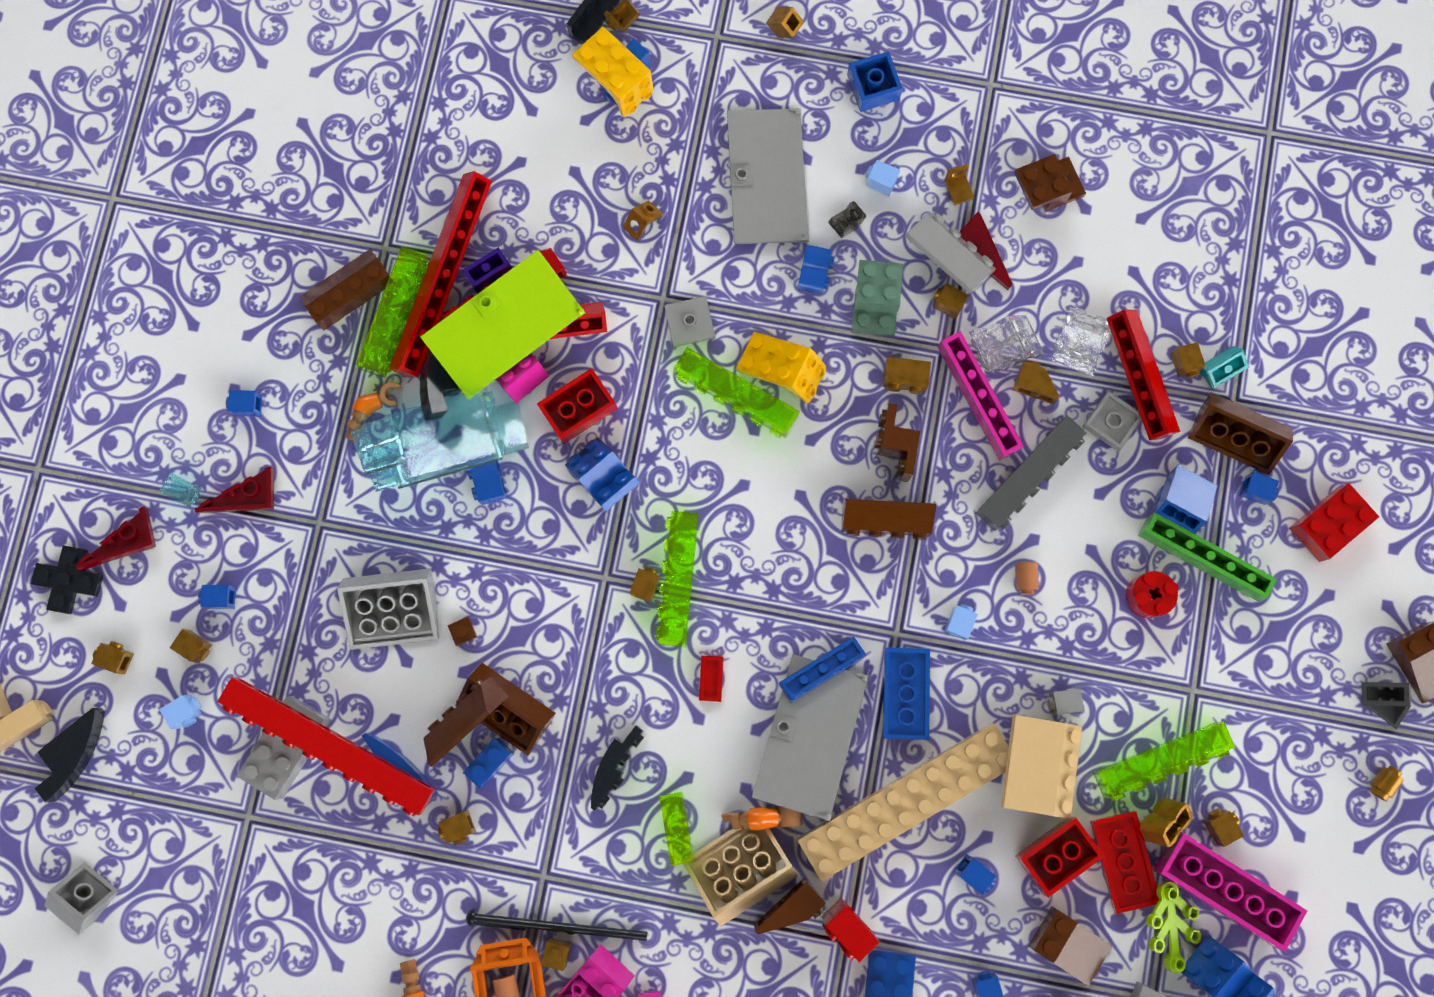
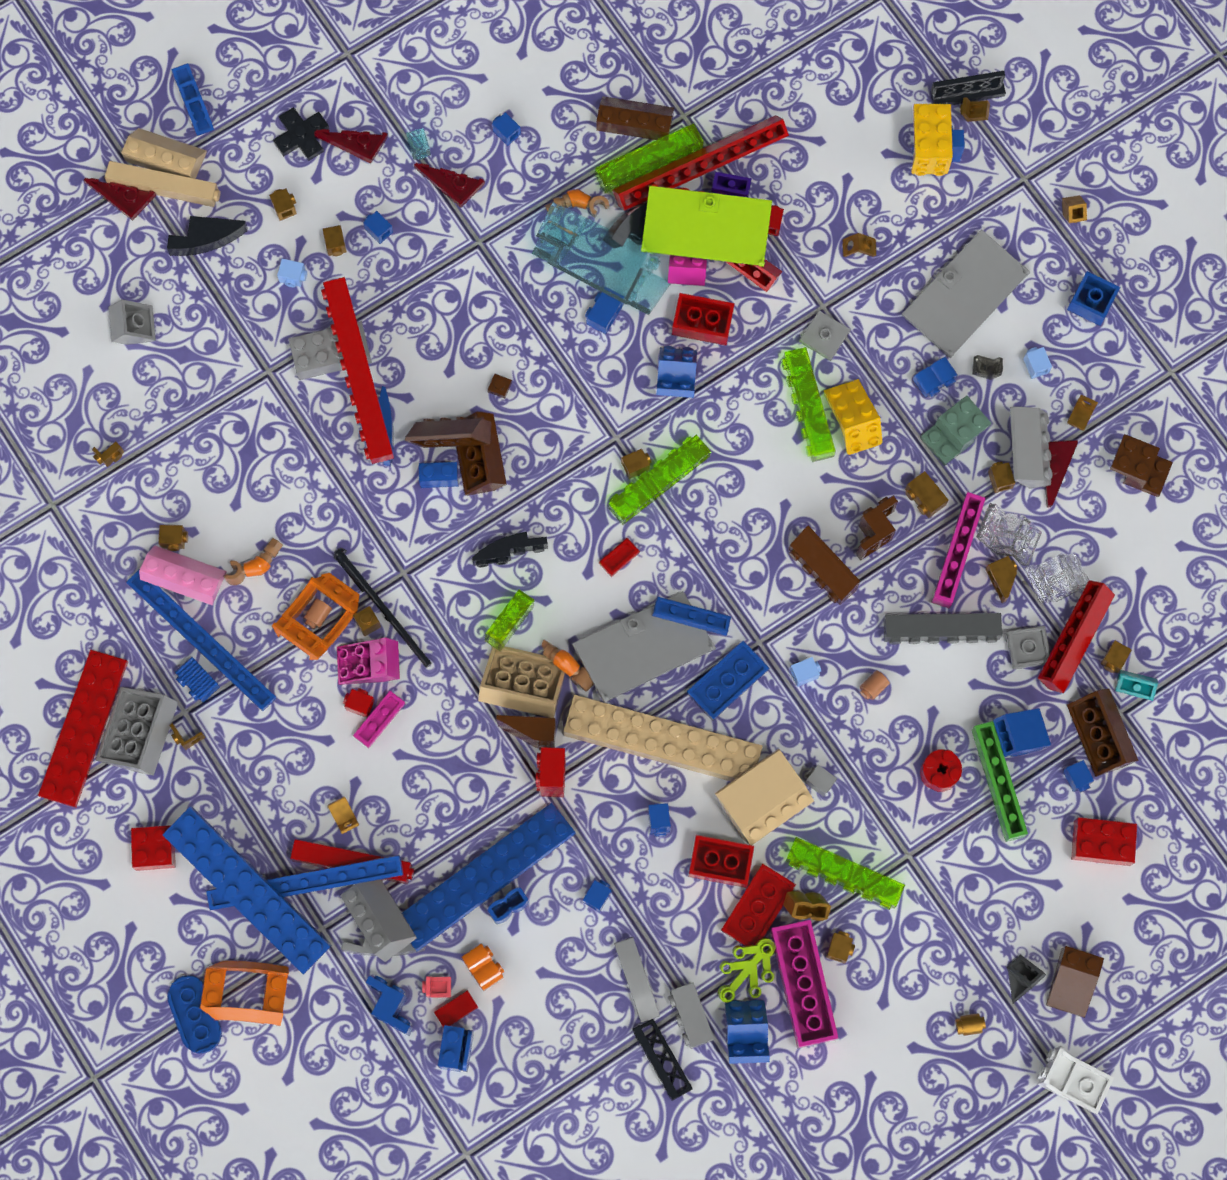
camera: 40 degrees right, 5 degrees down
light grey slope [337,568,439,650] -> none
pearl gold brick [438,810,476,846] -> none
slope [1028,906,1112,986] -> none

